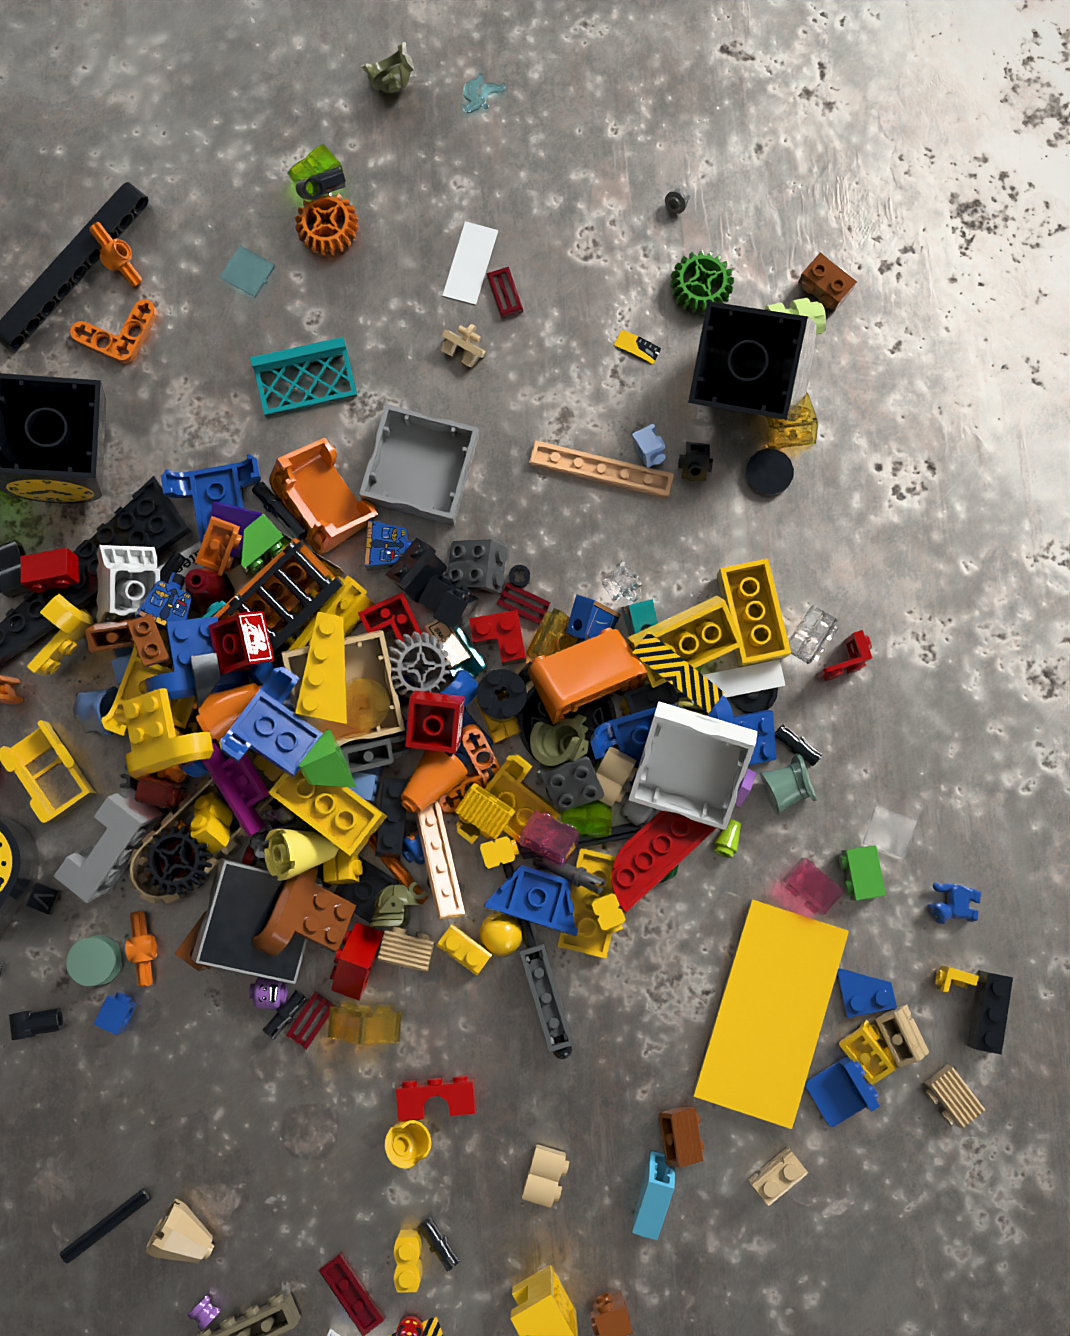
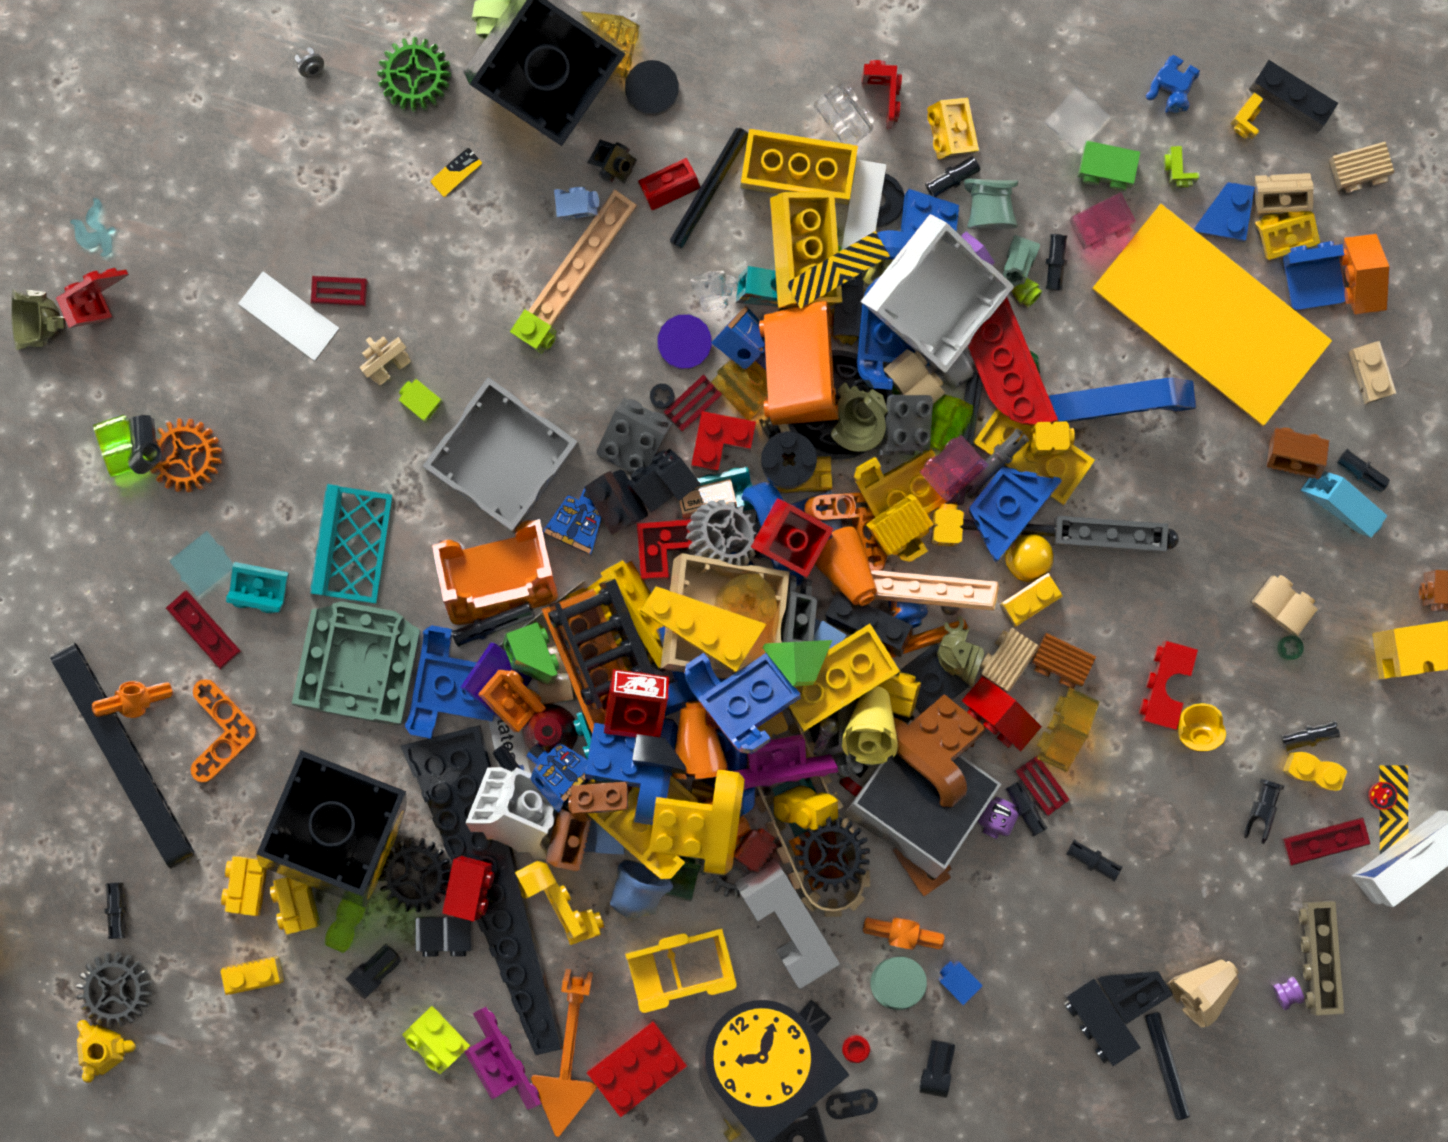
camera: 75 degrees left, 5 degrees up
none -> red bracket [56,268,129,328]
none -> dark red tile [166,590,242,670]
none -> teal bracket [226,562,289,614]
none -> sand green wedge [292,601,420,725]
none -> black gear [378,838,451,913]
none -> lime brick [398,379,443,423]
none -> lime bracket [510,309,557,354]
none -> yellow bracket [564,908,605,945]
none -> red slope [638,157,701,210]
none -> dark purple tile [658,314,712,369]
none -> clear green bracket [665,856,701,902]
none -> black axle [670,127,748,249]
none -> red tile [842,1035,870,1063]
none -> yellow bracket [927,98,979,160]
none -> sand green piece [1003,235,1040,287]
none -> dark orange brick [1030,633,1096,689]
none -> black pin [1046,234,1068,291]
none -> blue beam [1049,377,1196,423]
none -> black brick [1063,977,1141,1067]
none -> black pin [1066,839,1123,882]
none -> black wing [1097,971,1173,1024]
none -> lime bracket [1163,146,1200,188]
none -> black piece [1244,778,1285,844]
none -> clear green bush [1277,635,1304,660]
none -> black axle [1337,448,1390,492]
none -> orange brick [1340,234,1389,314]

